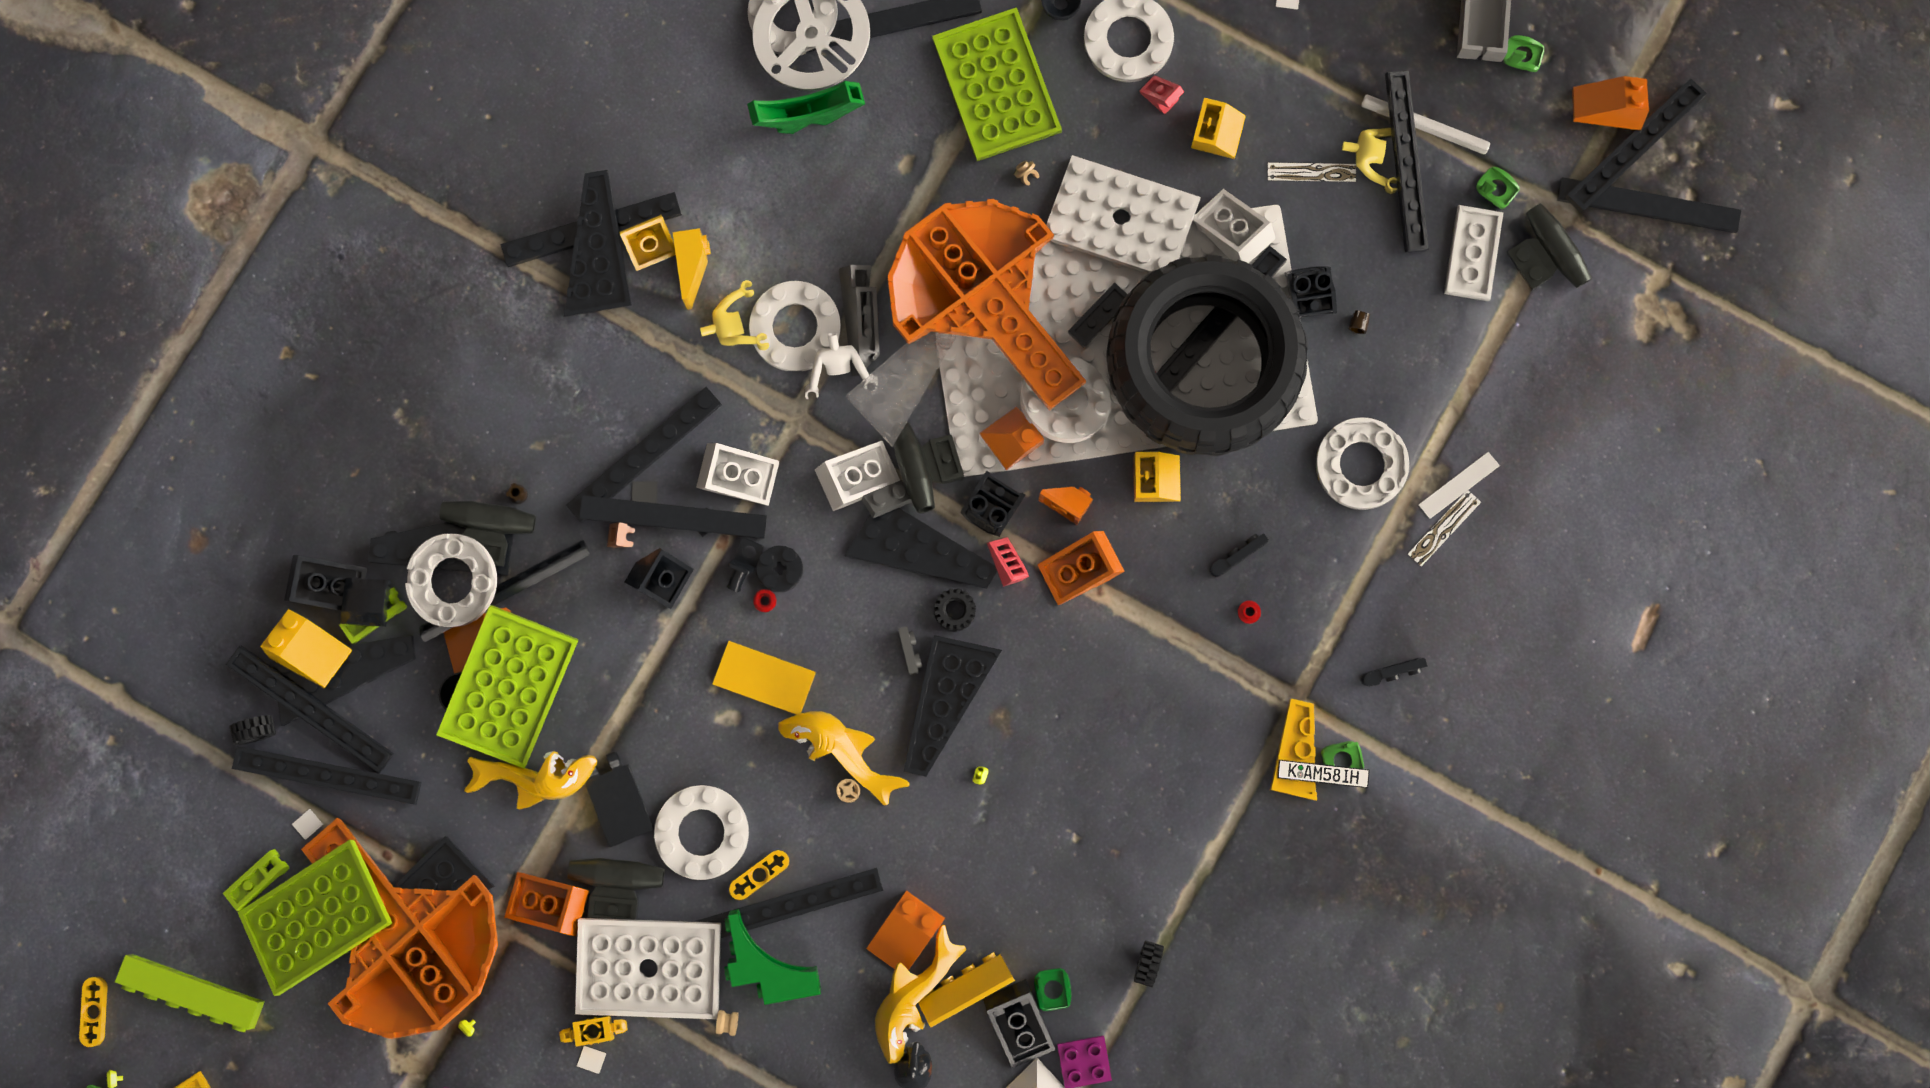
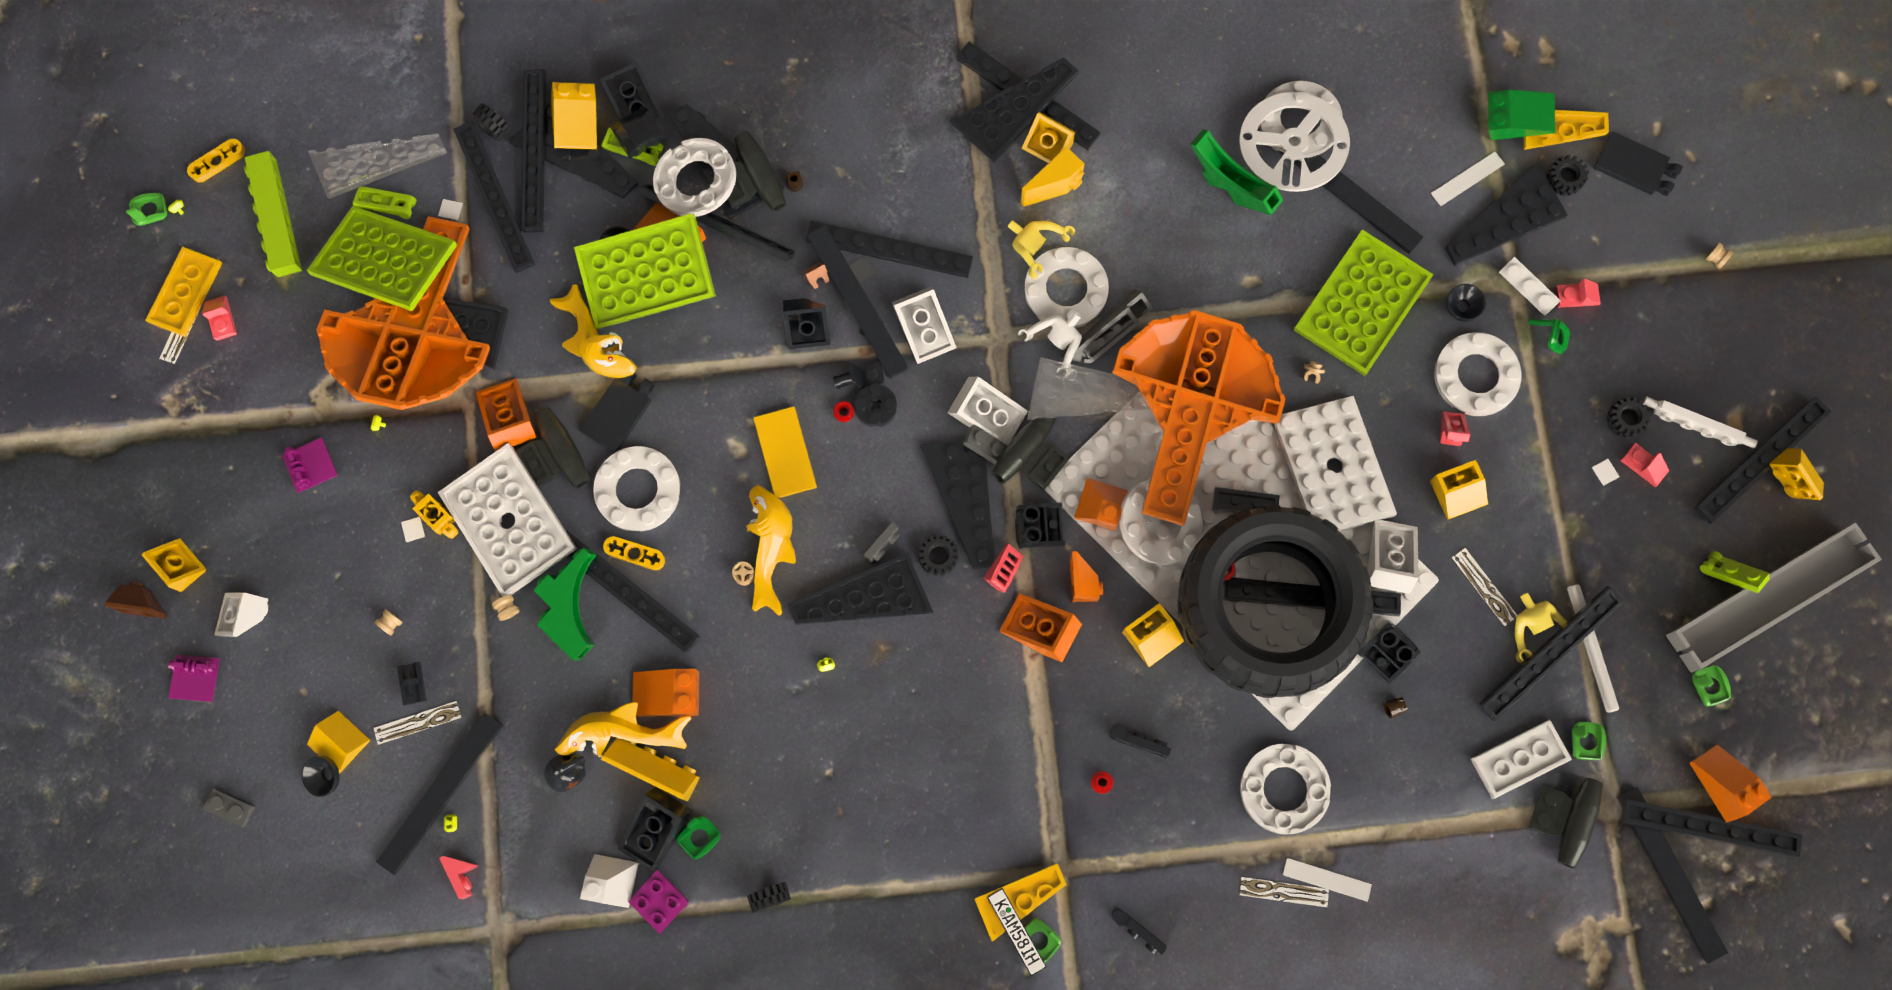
camera: 55 degrees right, 5 degrees down
none -> clear wing [308,134,447,199]

